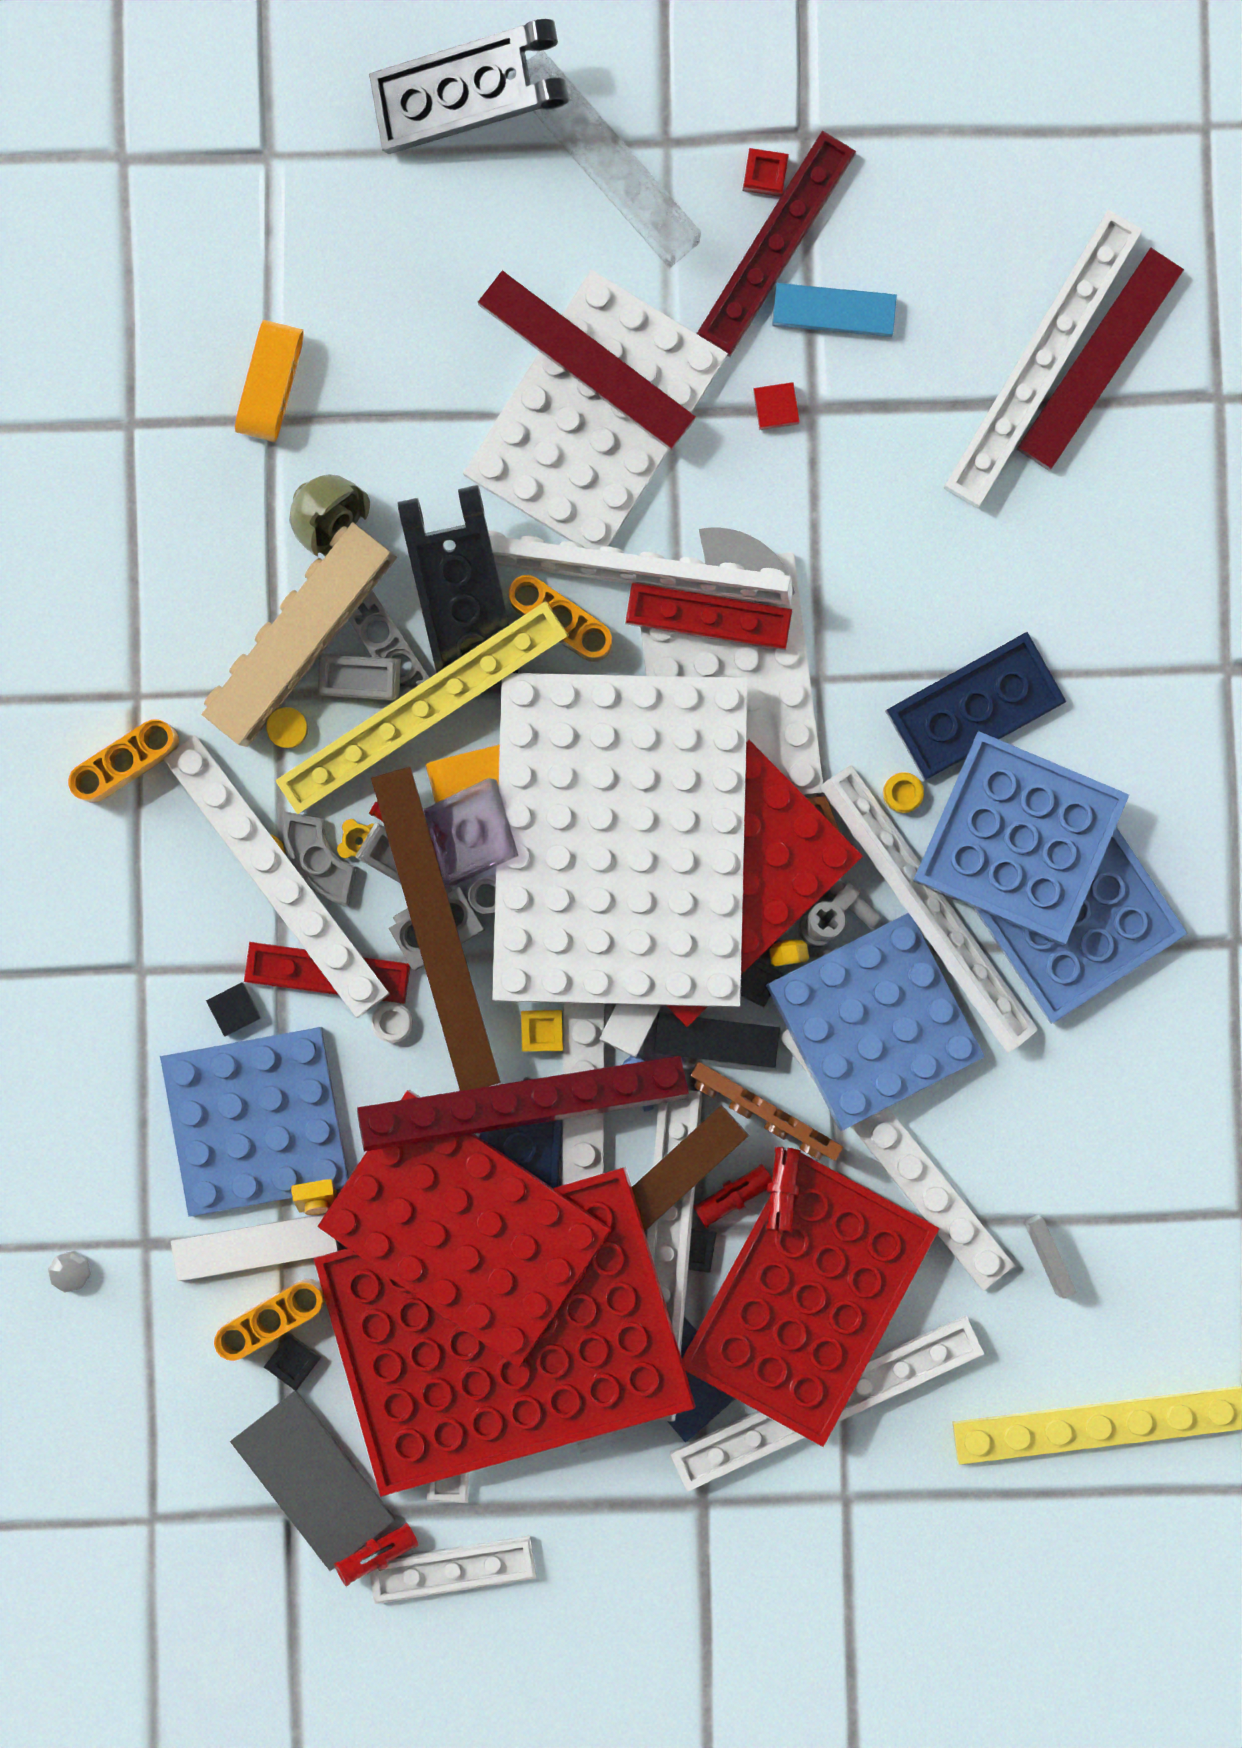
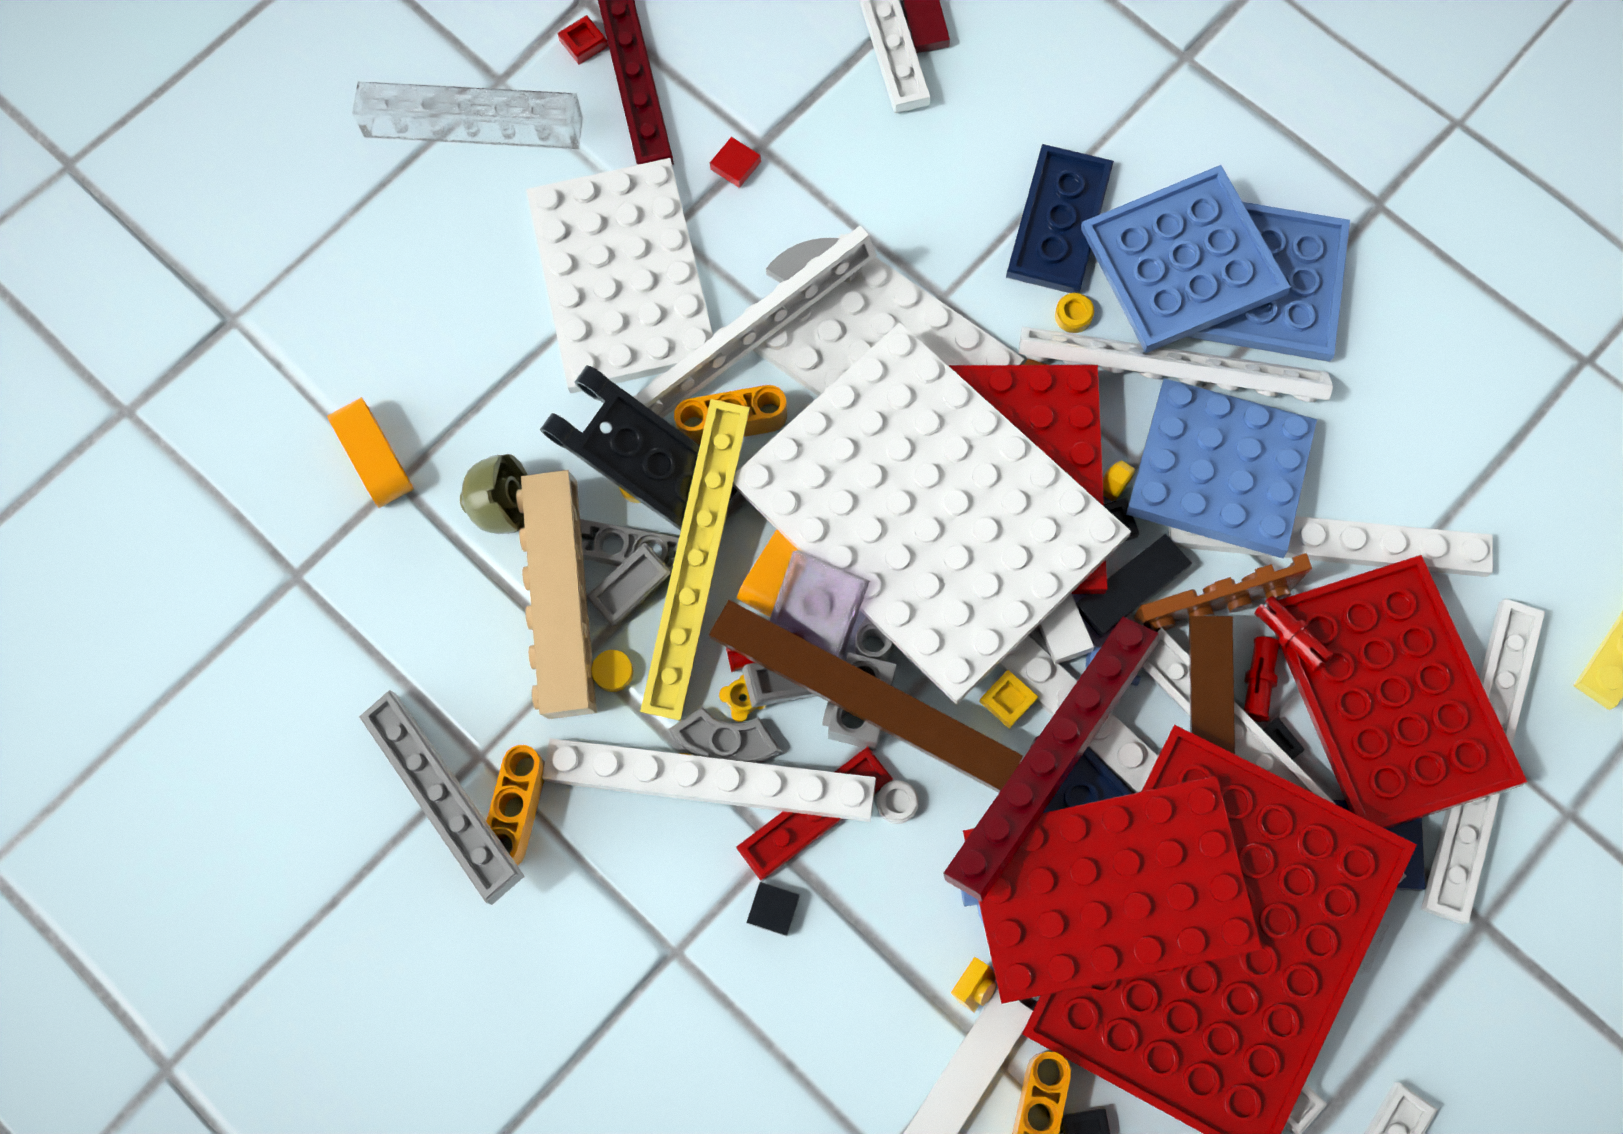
camera: 40 degrees left, 15 degrees down
medium blue plate [160,1027,349,1217] -> none
hinge [369,19,569,154] -> none
dark red tile [478,270,696,451] -> none
red tile [625,583,792,650] -> none
dark azure tile [772,283,897,337] -> none
light grey piece [799,879,881,947] -> none
light grey tile [1024,1215,1077,1299] -> none
none -> light grey tile [359,690,525,905]

